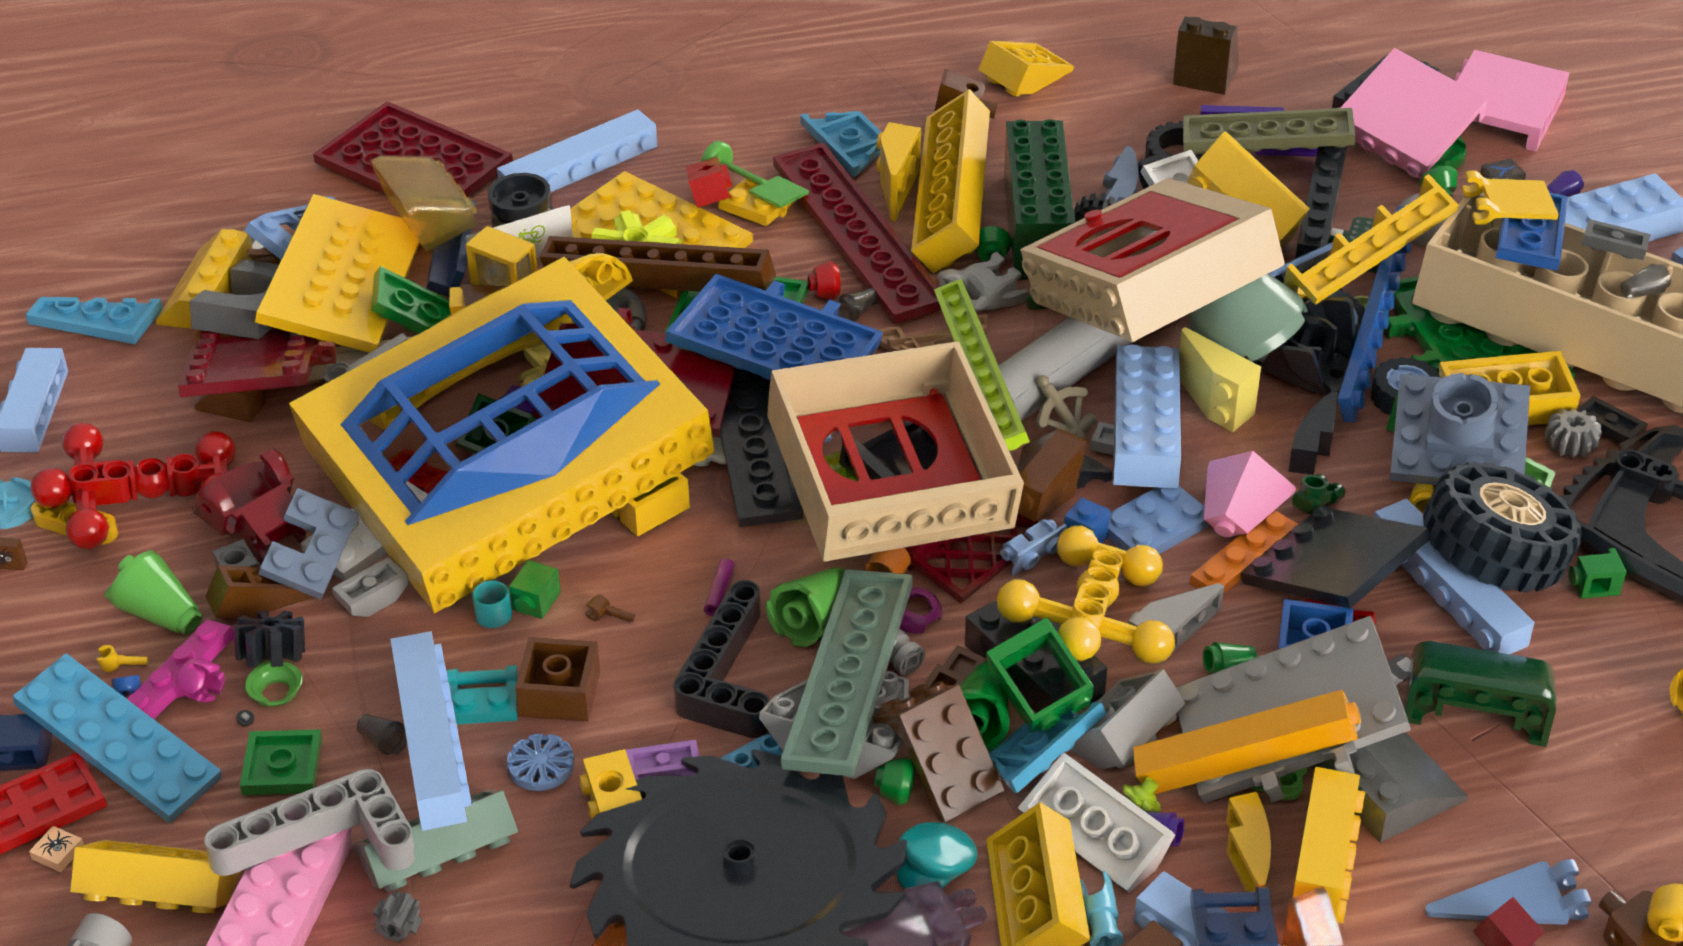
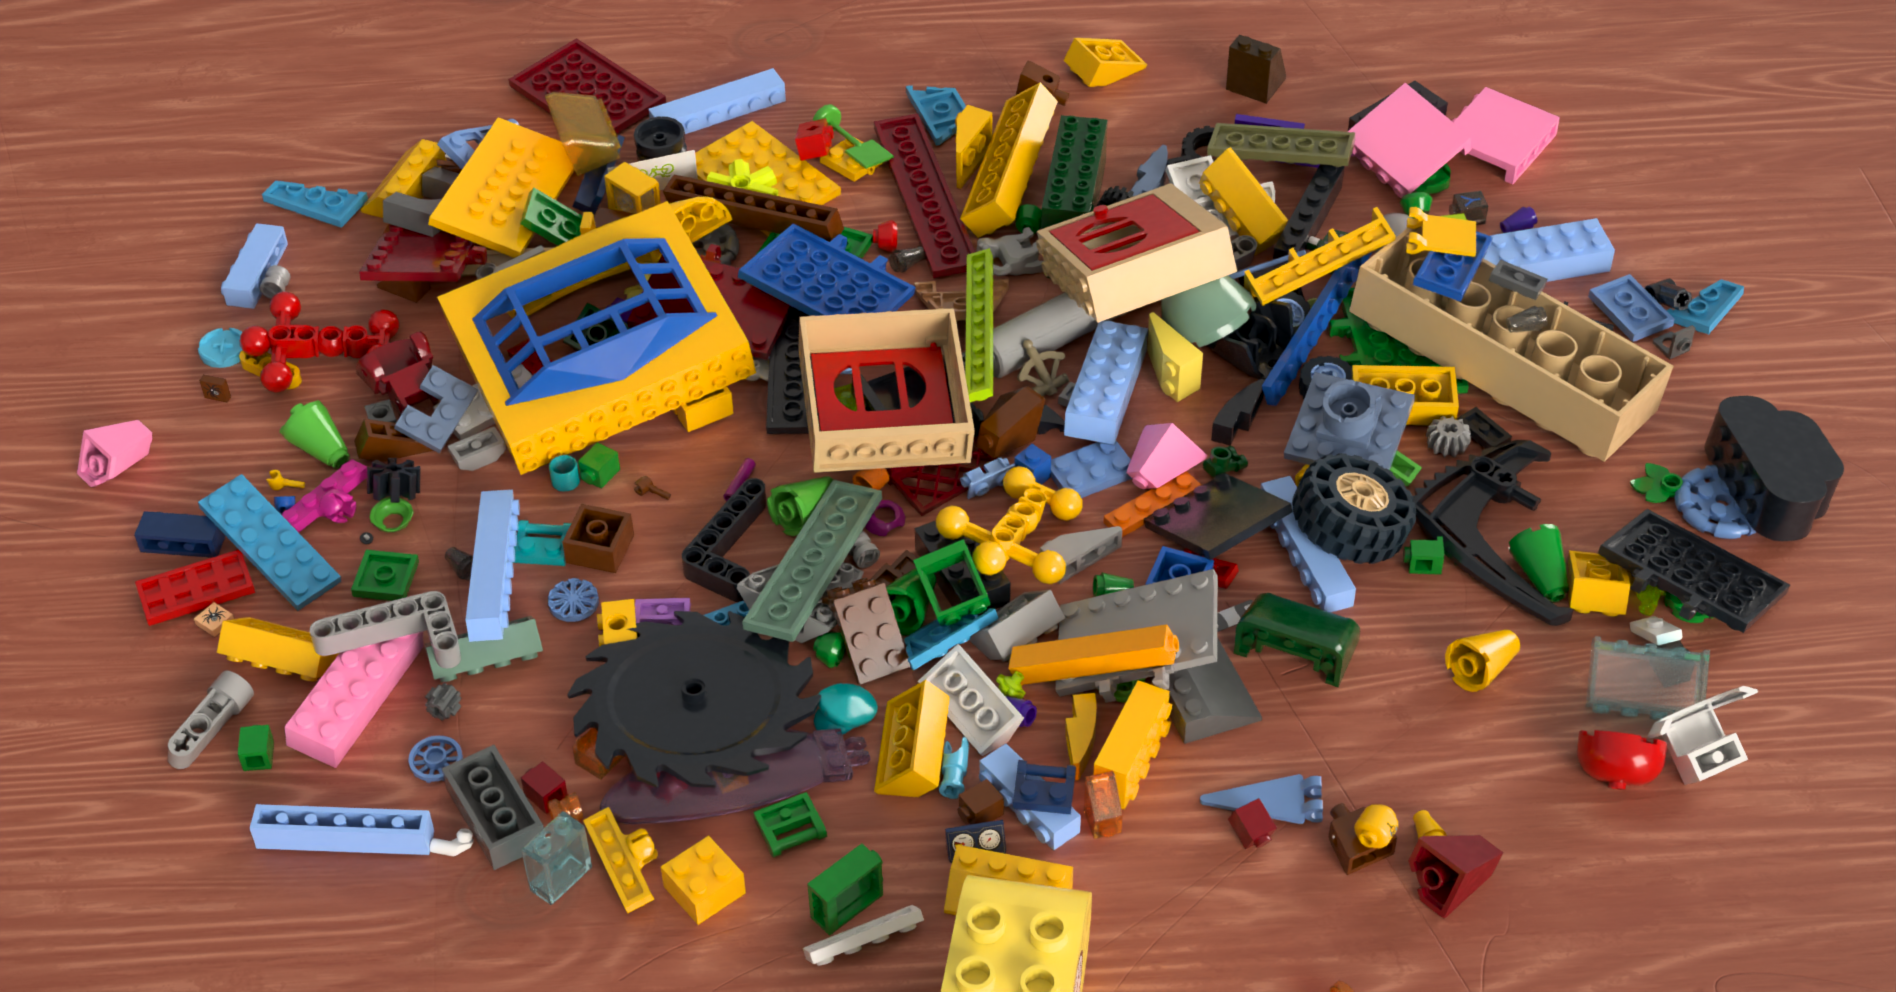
camera: 10 degrees right, 5 degrees up
none -> light grey wheel [260,265,291,299]

